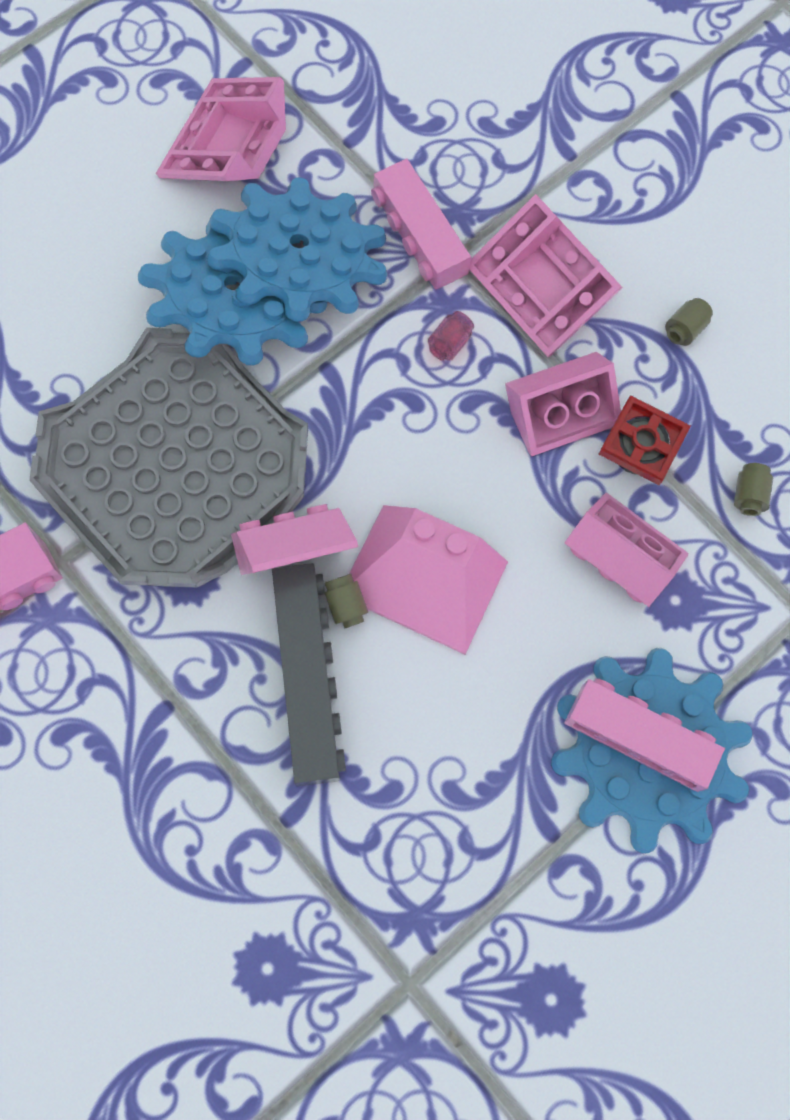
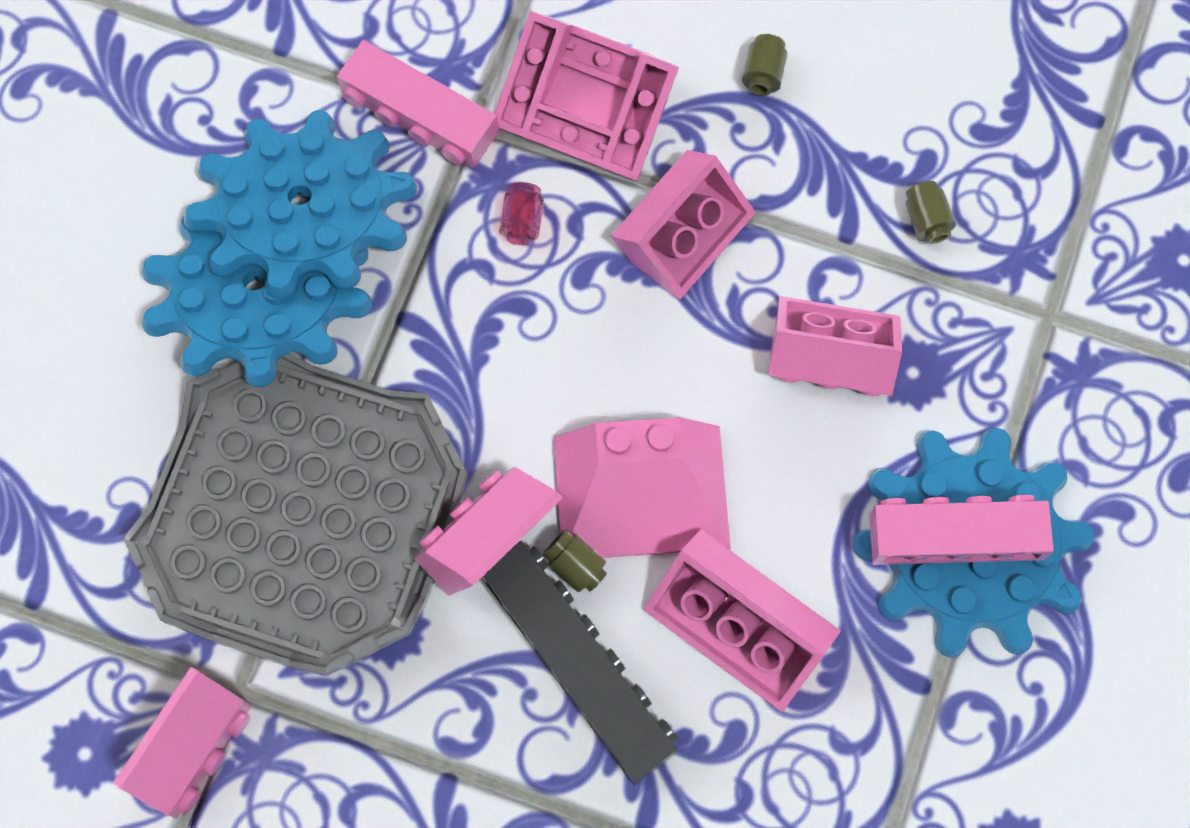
camera: 25 degrees left, 0 degrees up
bright pink slope [156,77,286,181] -> none
red piece [598,395,691,486] -> none
none -> bright pink slope [643,530,841,712]

